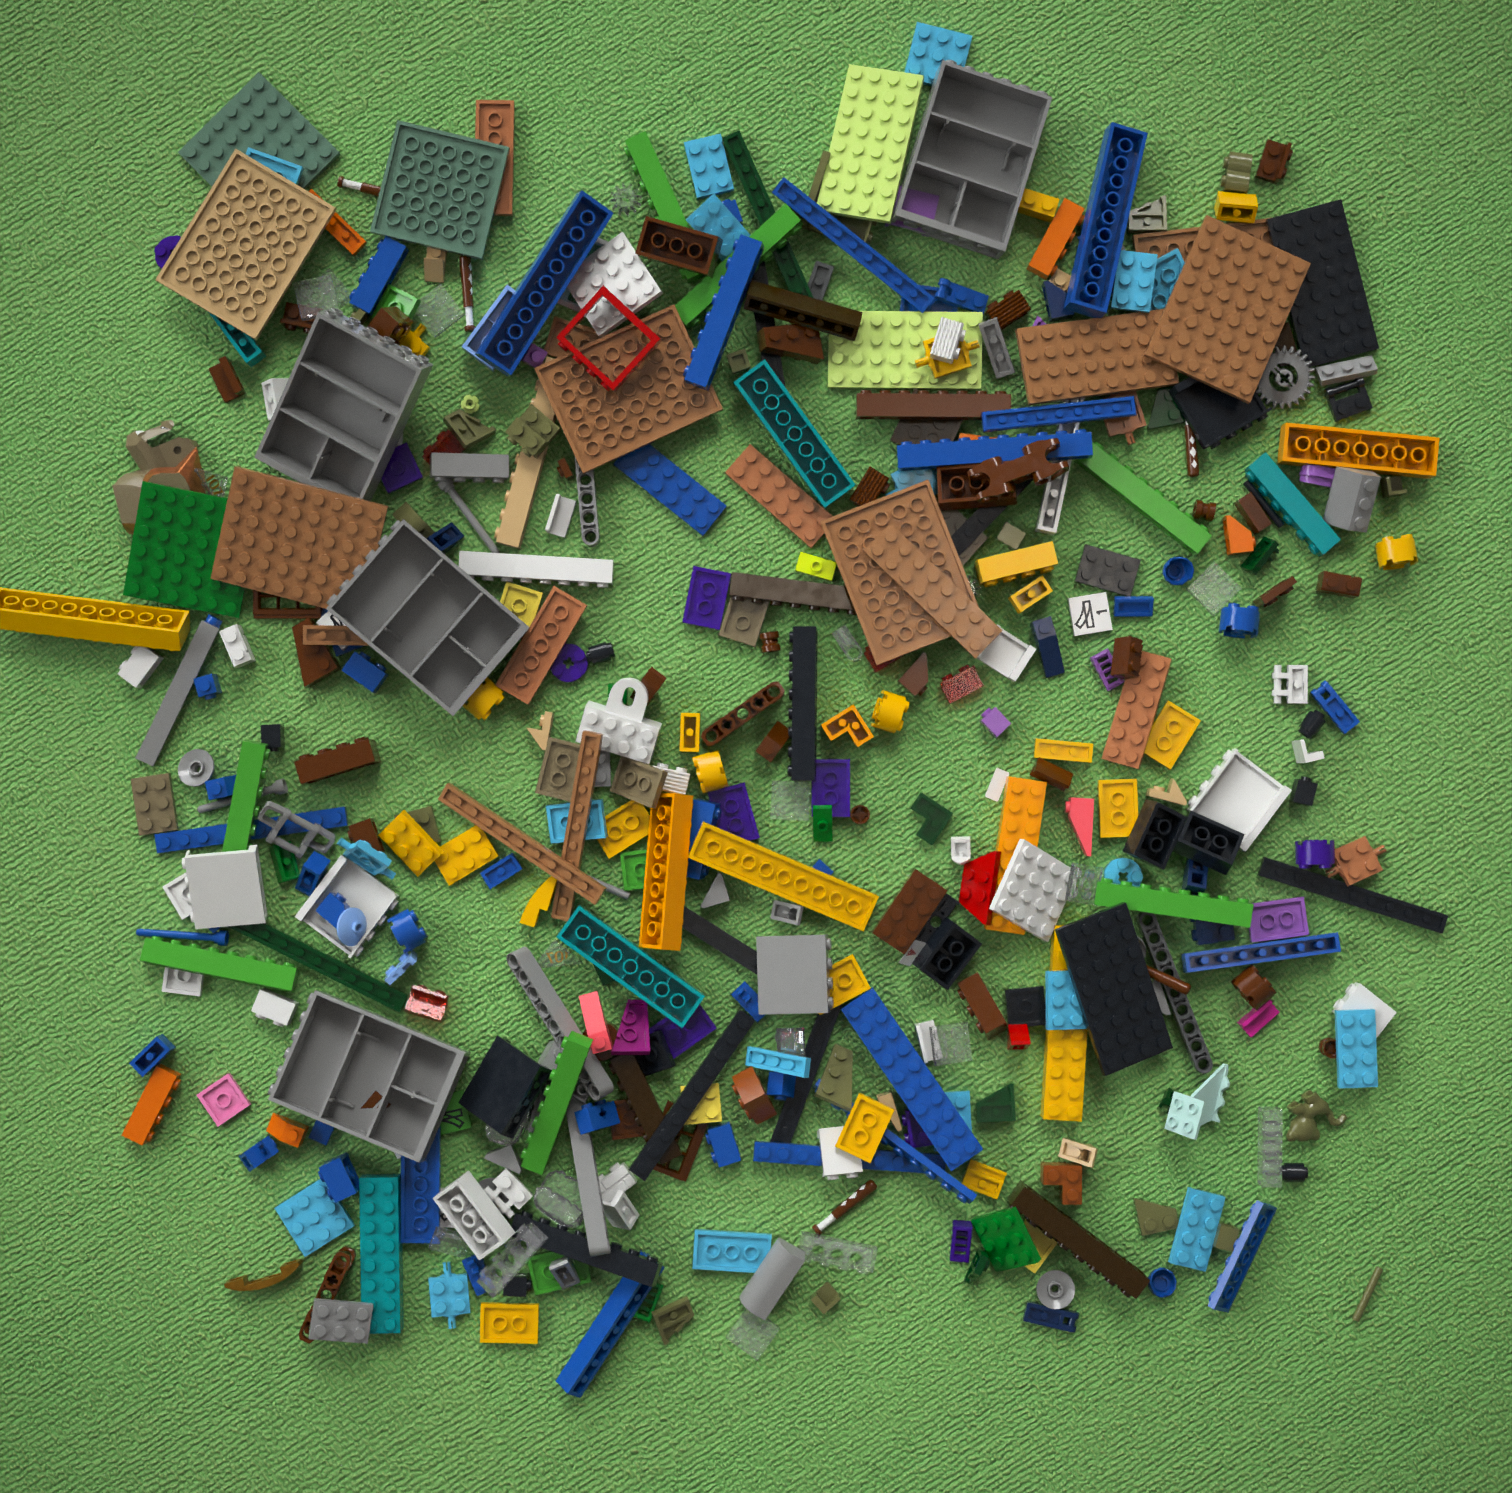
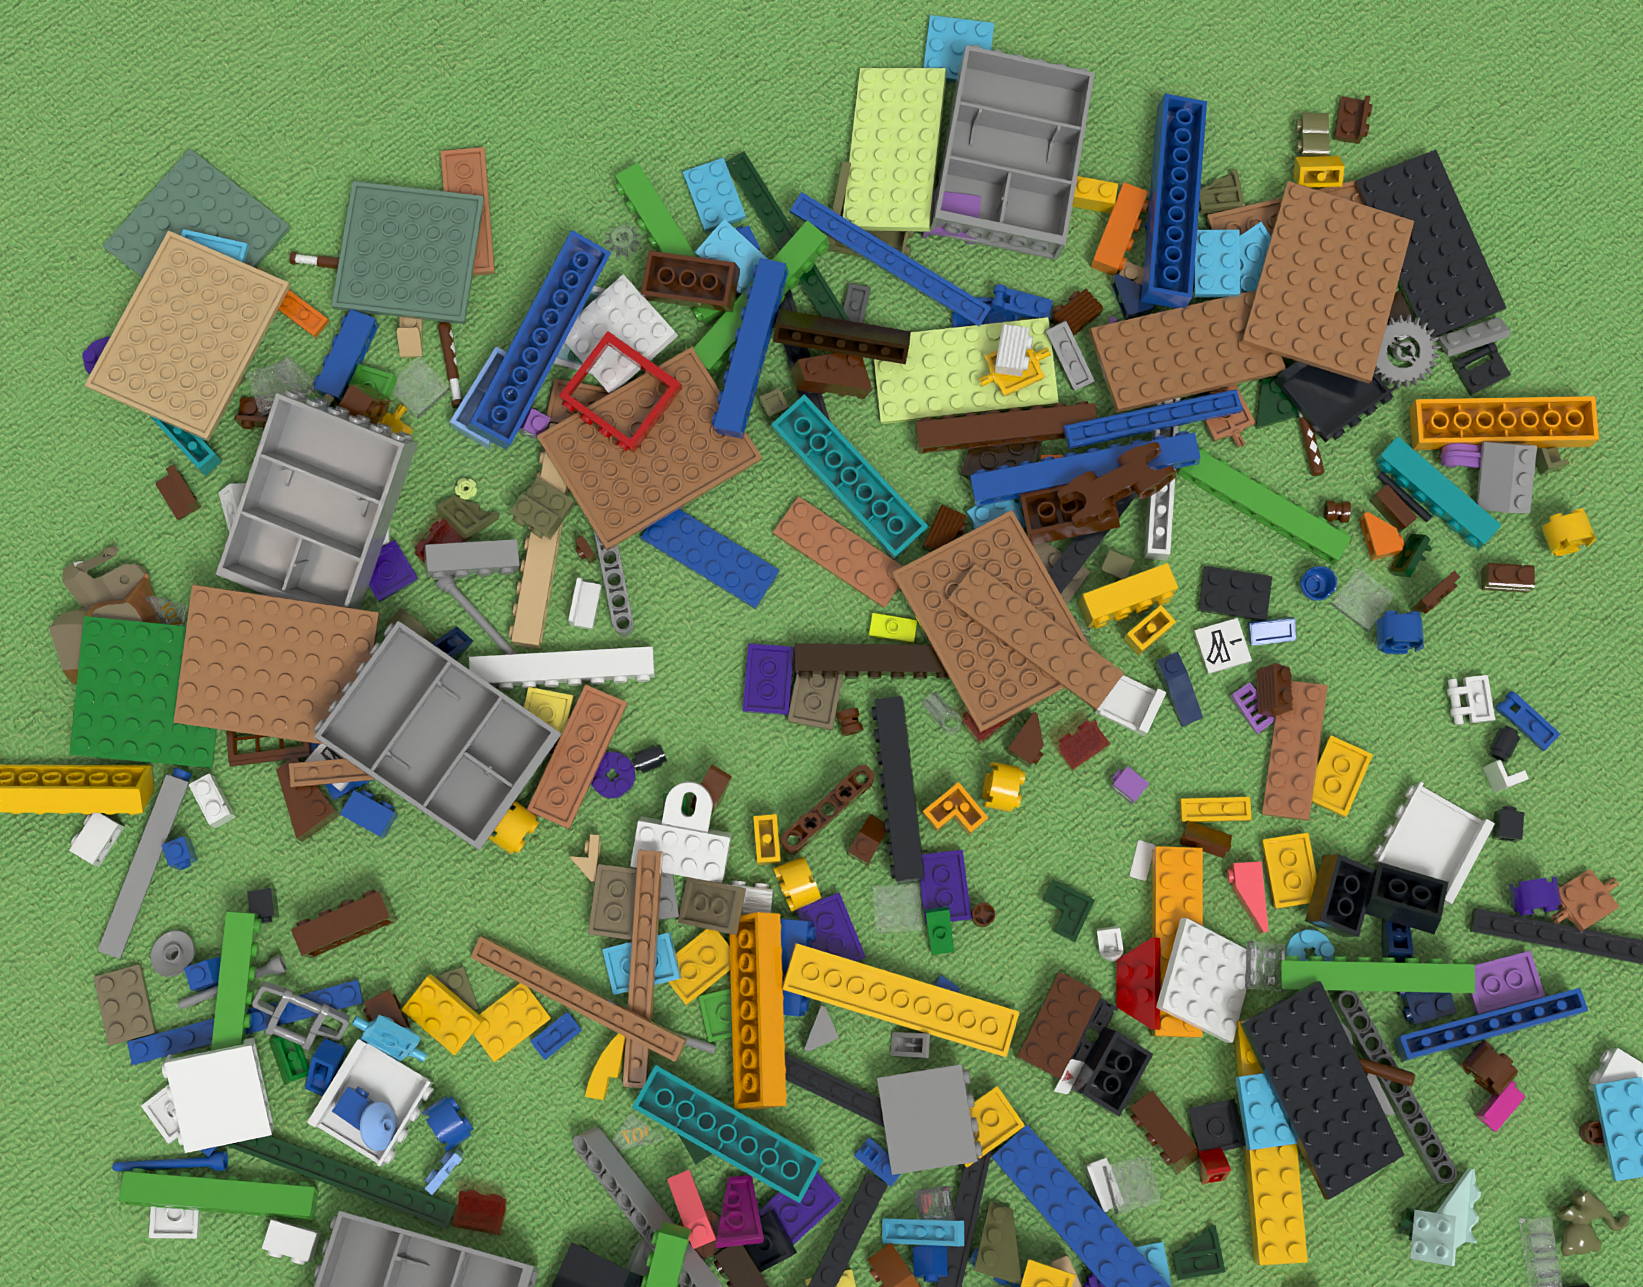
camera: 10 degrees left, 10 degrees down
tan slope [1146,778,1187,806] -> none

